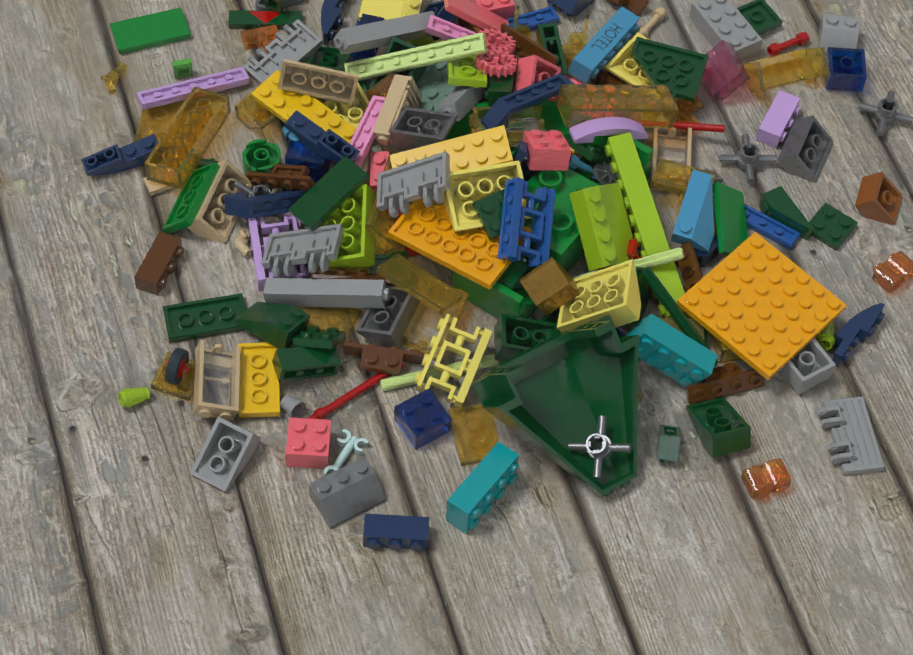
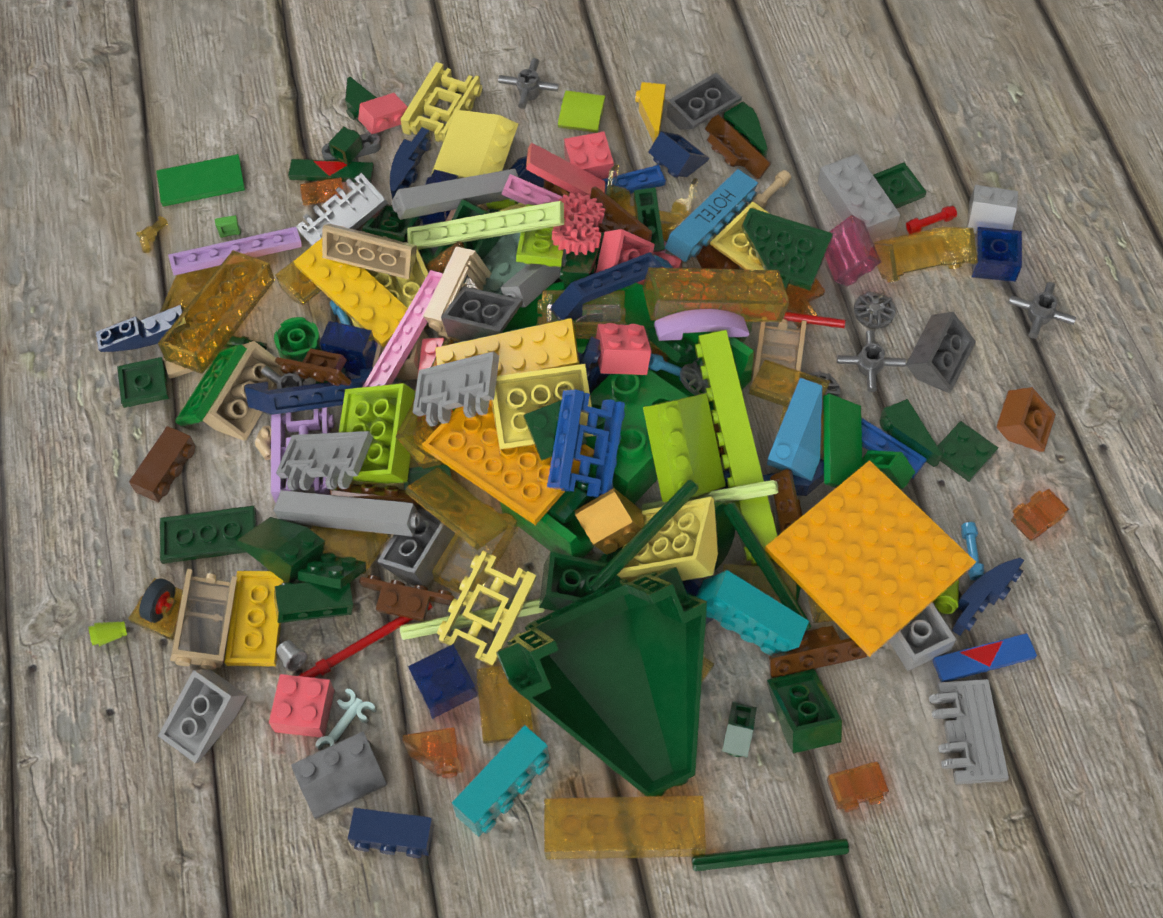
camera: 10 degrees right, 5 degrees up
dark blue slope [284,110,360,163] -> none
dark green tile [288,156,370,232] -> none
flat silver bar [568,416,632,479] -> none
red tile [627,239,642,260] -> none
lavender brick [756,90,801,149] -> none
none -> dark green plate [117,357,169,408]
none -> clear orange slope [402,727,463,778]
none -> clear yellow brick [544,796,706,859]
none -> dark green axle [589,480,699,592]
none -> dark green axle [691,838,849,871]
none -> flat silver wheel [854,291,896,329]
none -> green slope [862,450,915,489]
none -> blue tile [932,633,1037,683]
none -> dark azure bar [961,522,985,581]

